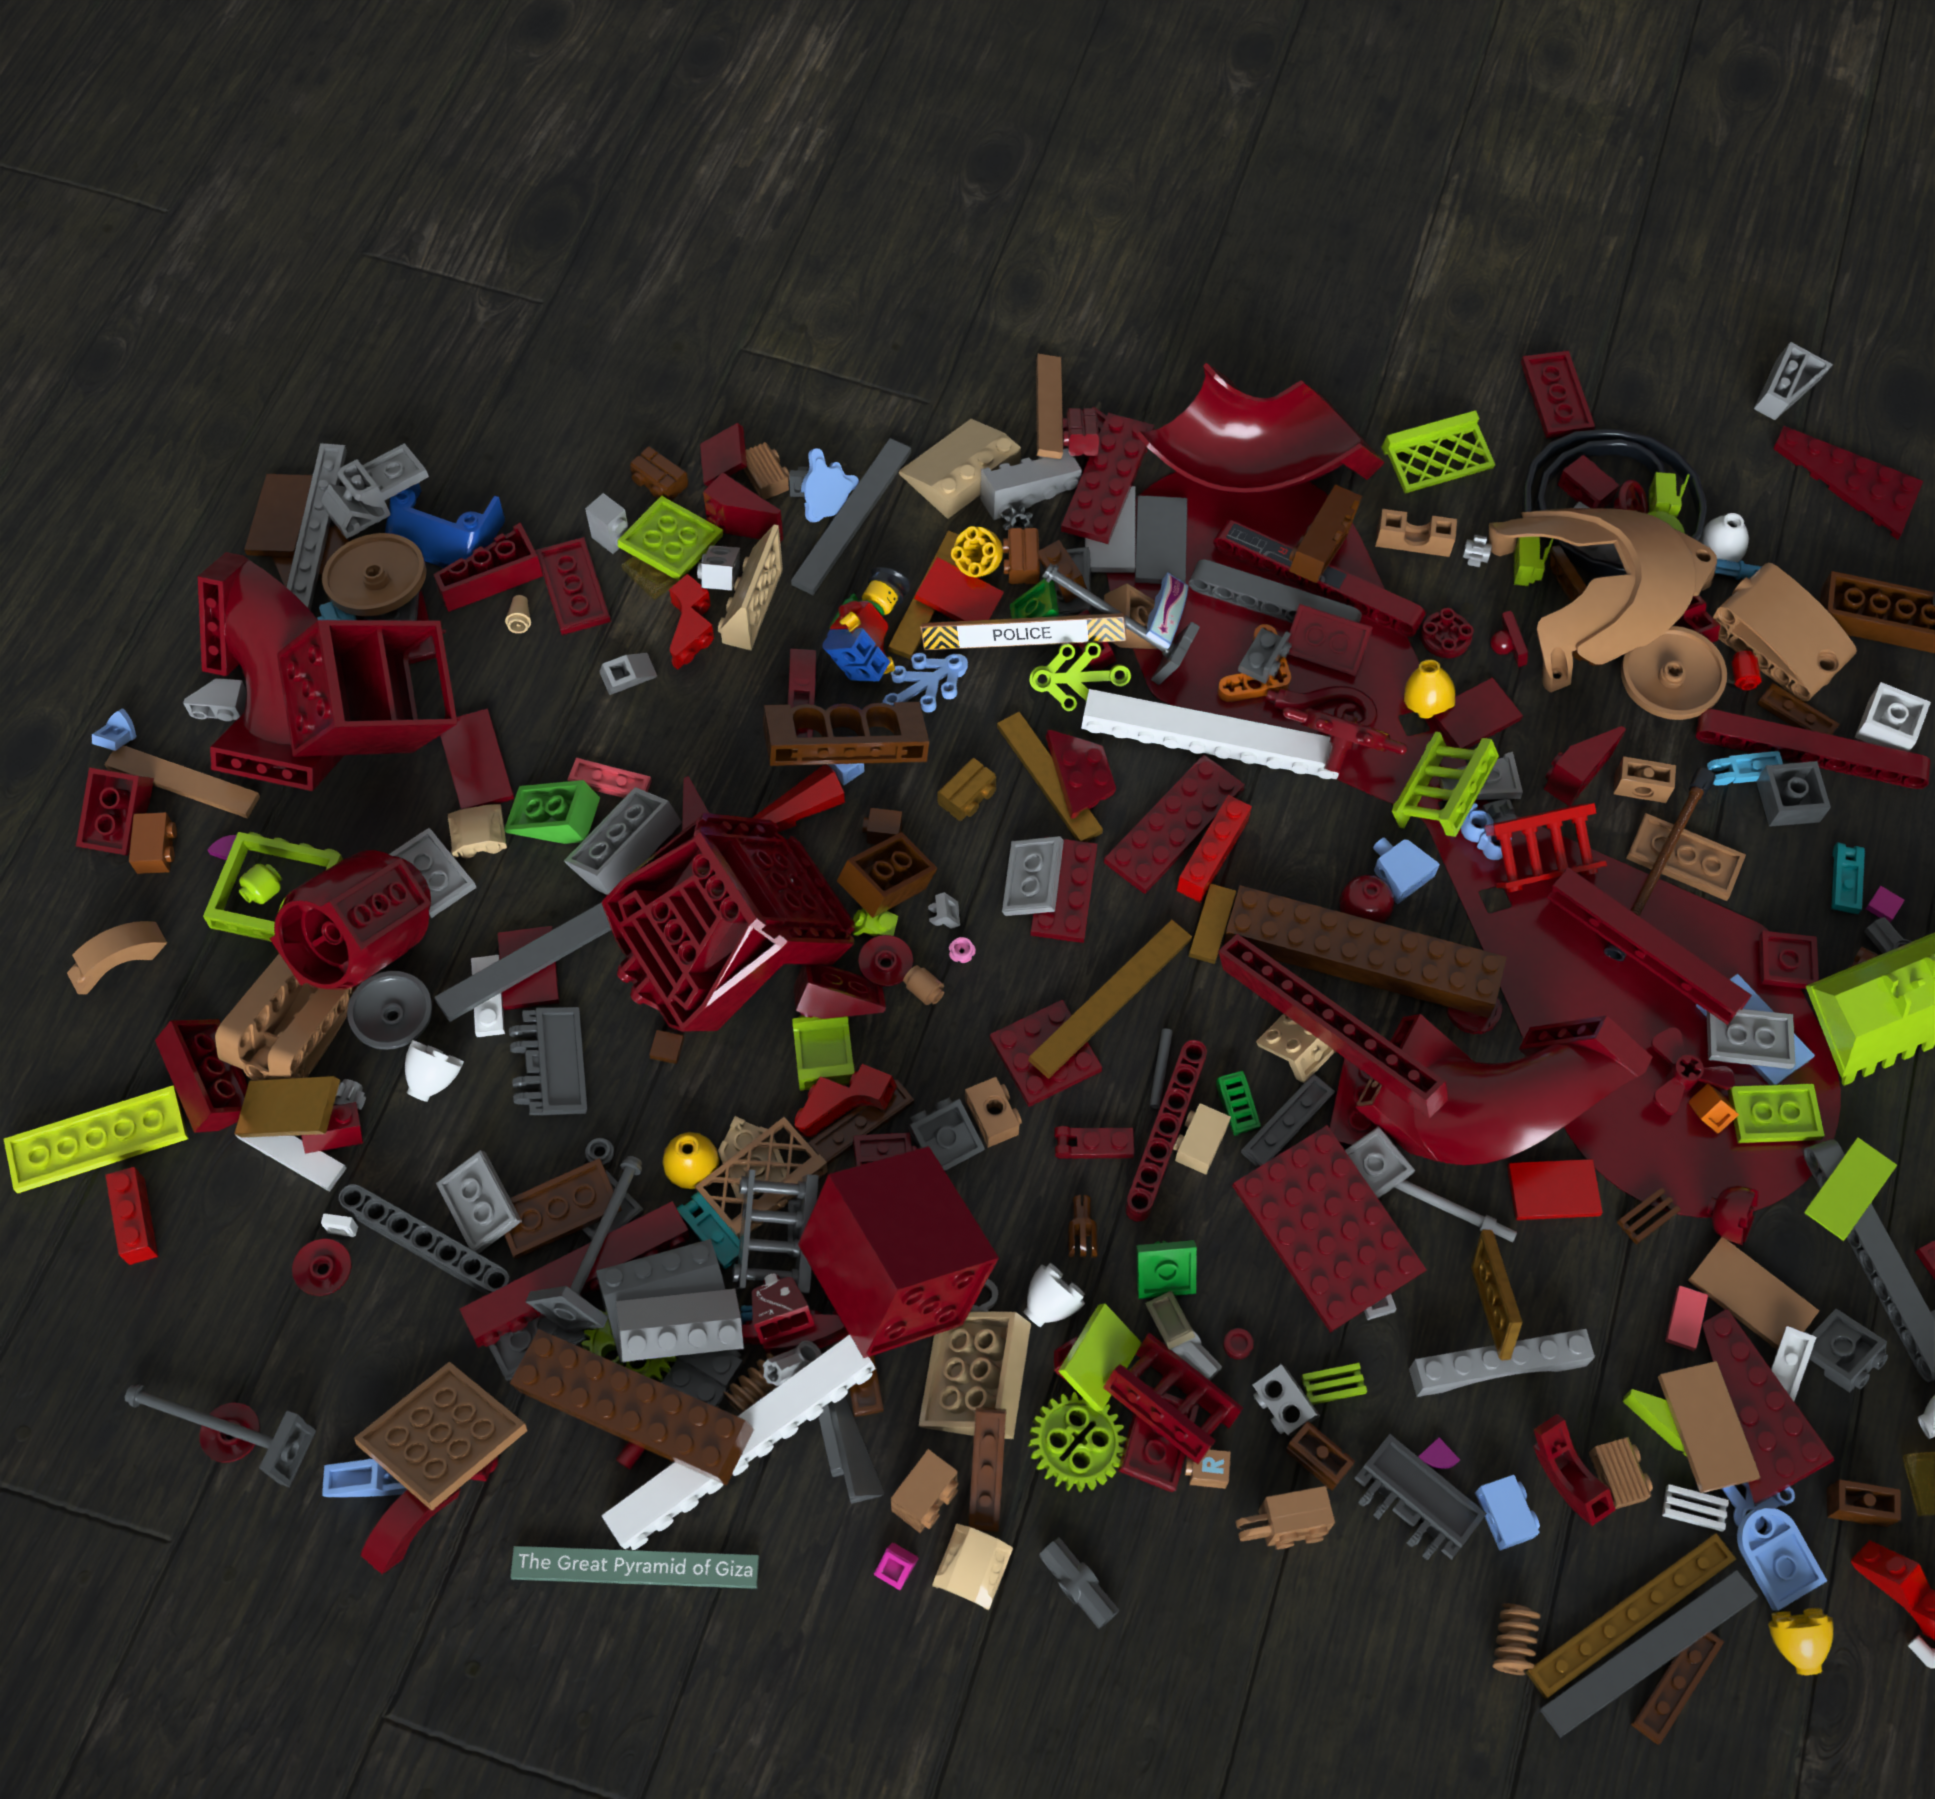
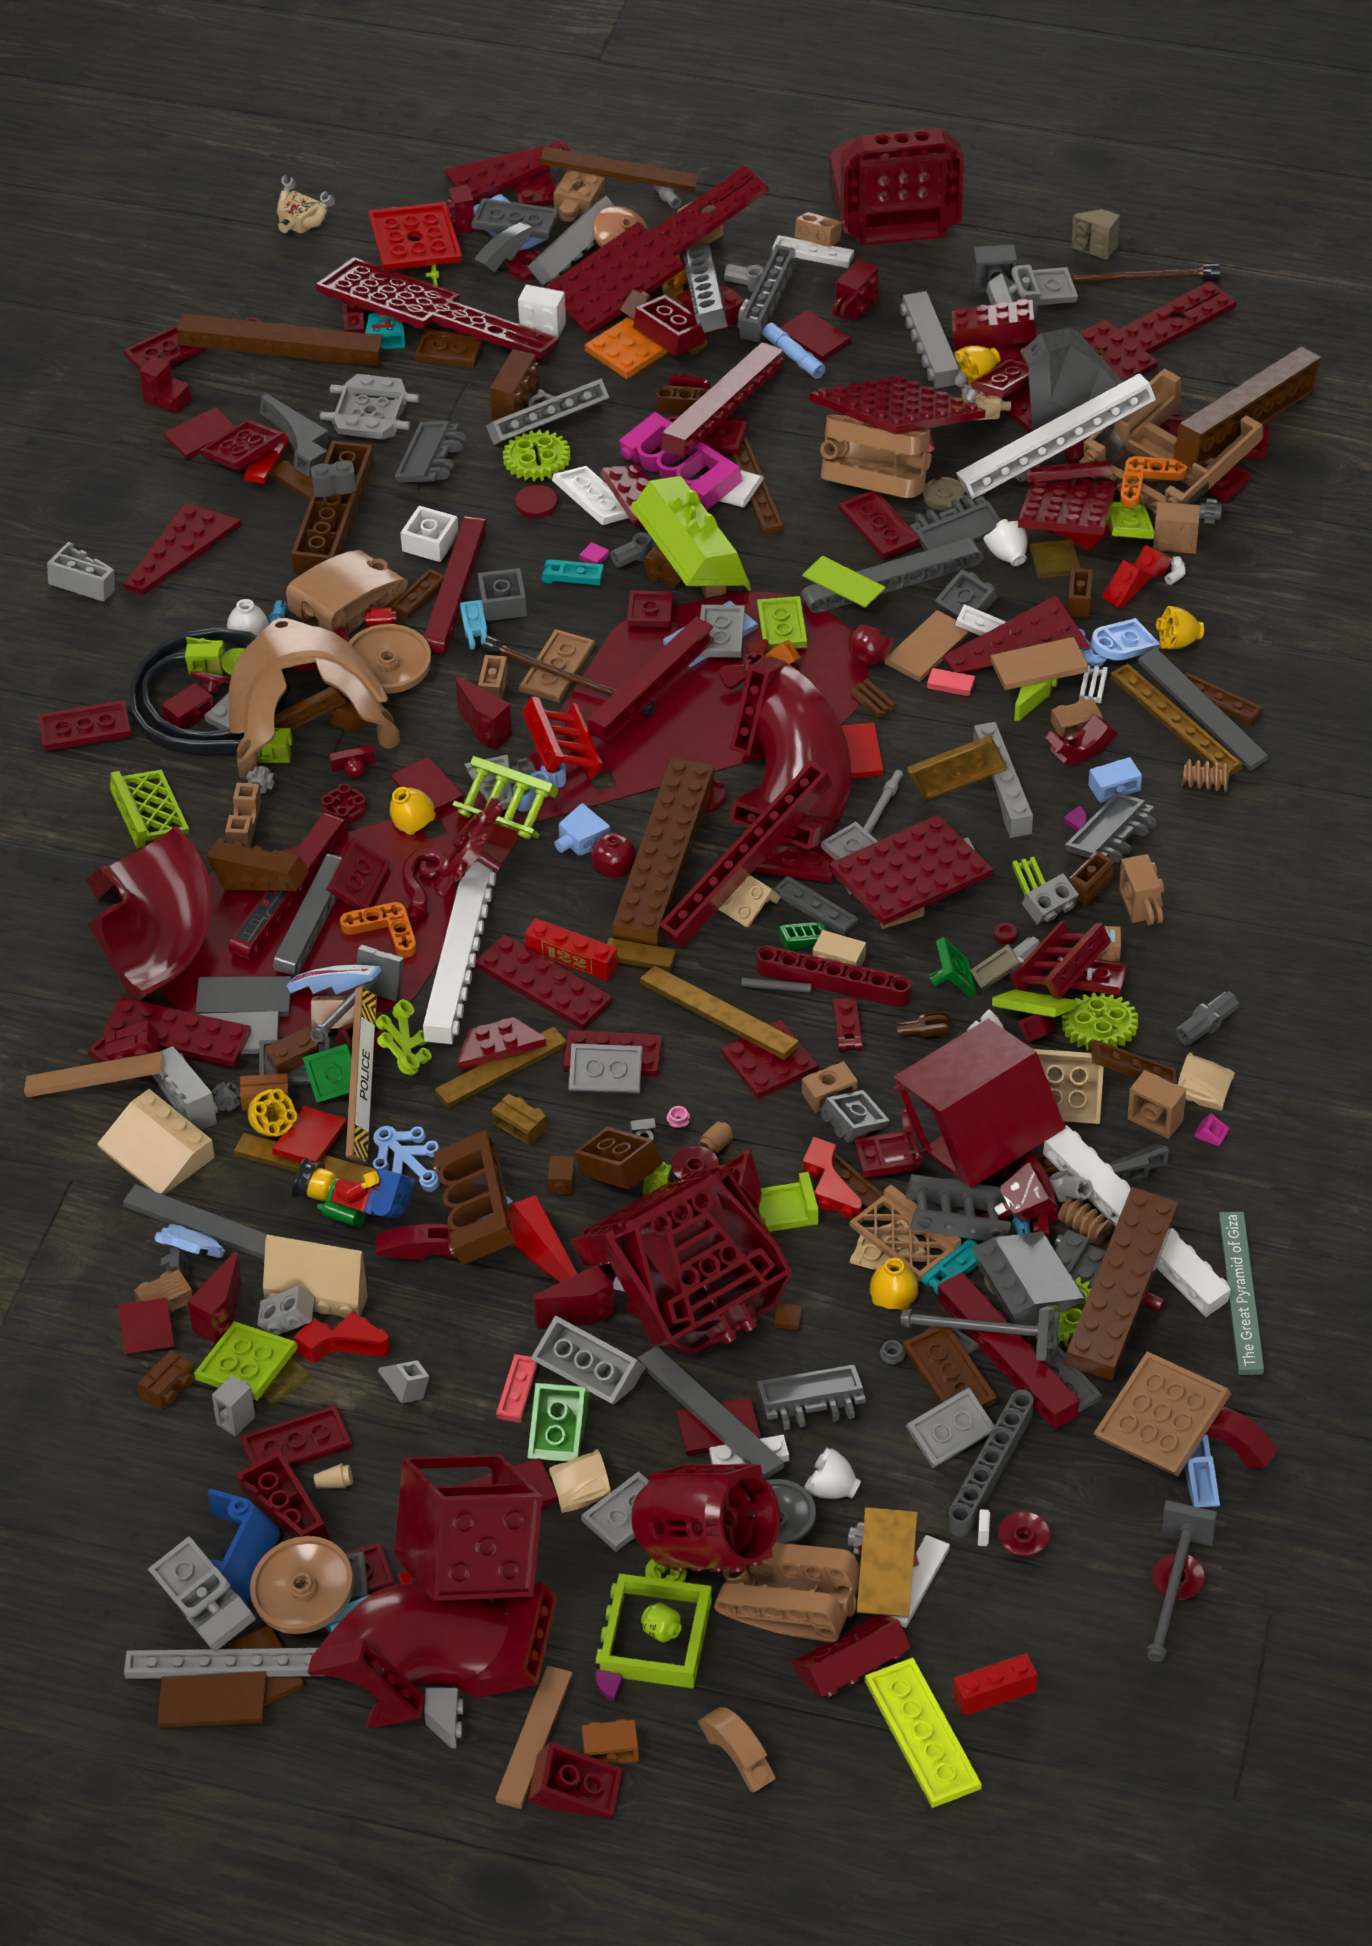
camera: 90 degrees left, 15 degrees down
light blue tile [92,709,136,751] -> none
light grey slope [616,1289,744,1362] -> none
dark grey bracket [1238,628,1292,684] -> none

